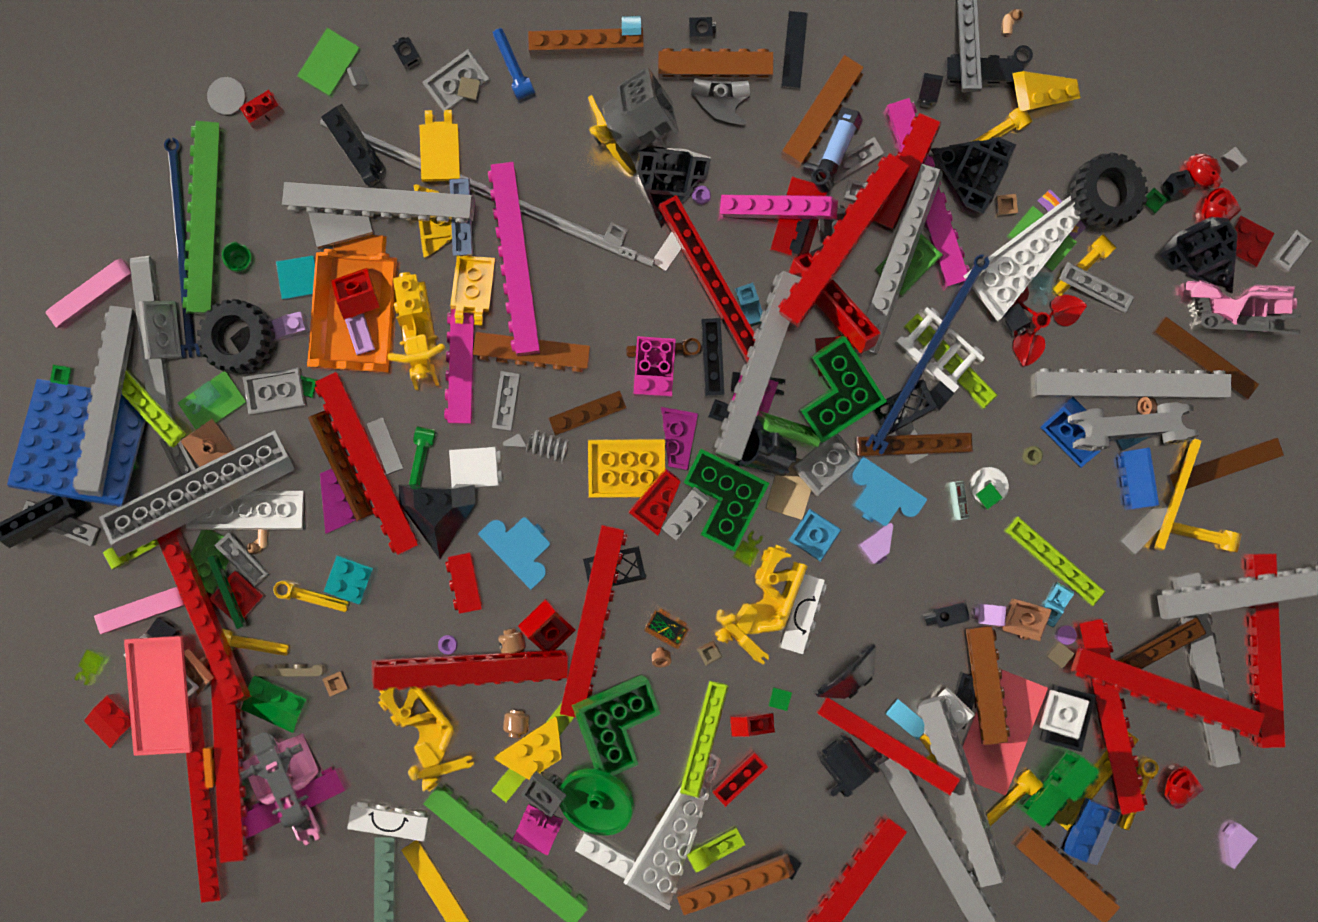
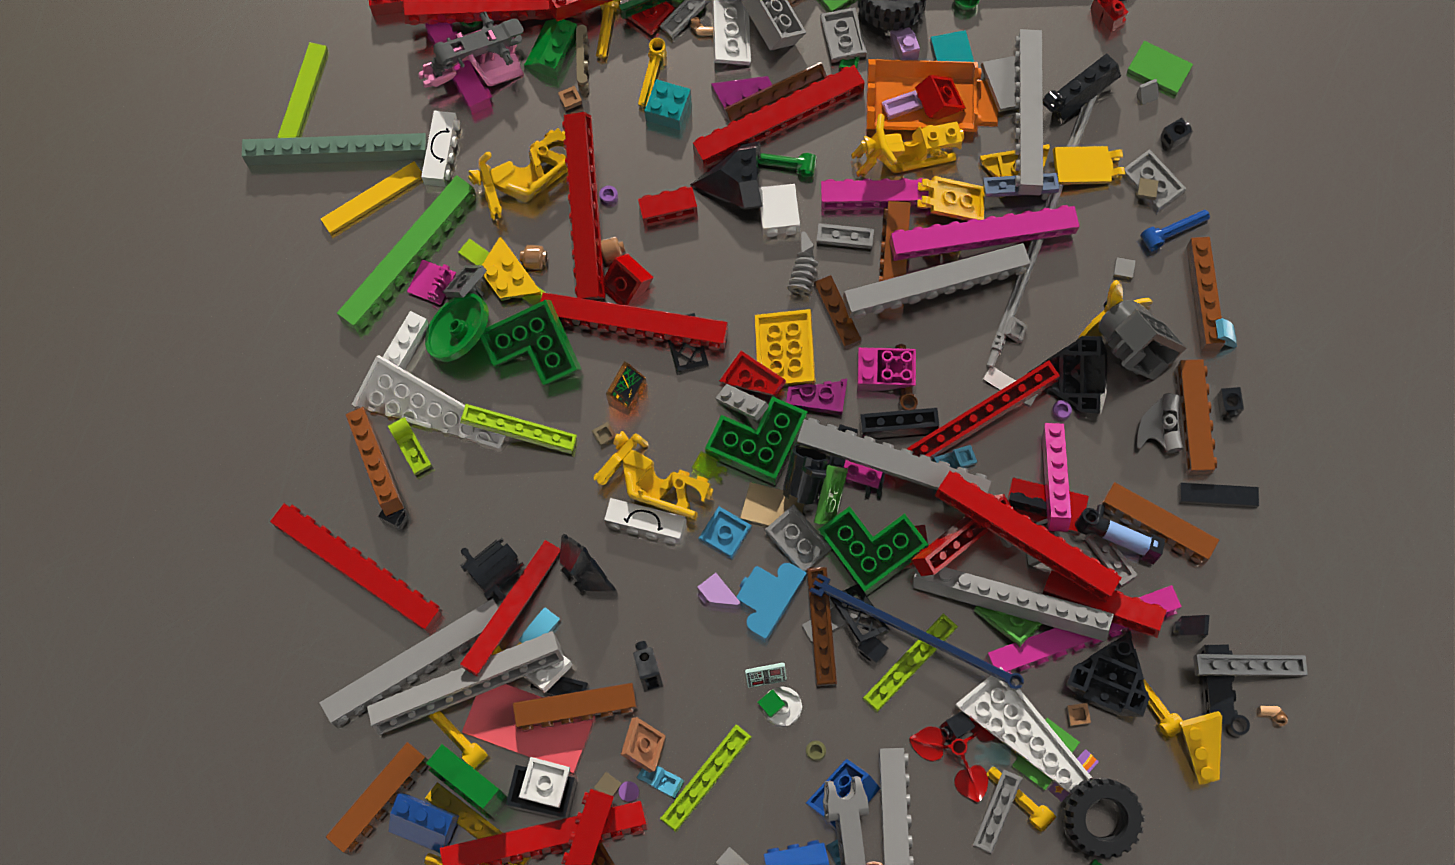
camera: 85 degrees right, 15 degrees down
white sticker [367,417,403,474] -> none
dark azure brick [478,517,551,590] -> none
nougat tile [652,647,671,668] -> none
red brick [712,751,768,807] -> none
red slope [730,713,775,737] -> none
green tile [768,687,792,711] -> none
white fence [895,307,985,392] -> none
lavender slope [973,604,1006,626] -> none
none -> light grey brick [843,243,1031,319]
none -> light grey tile [1113,257,1135,280]

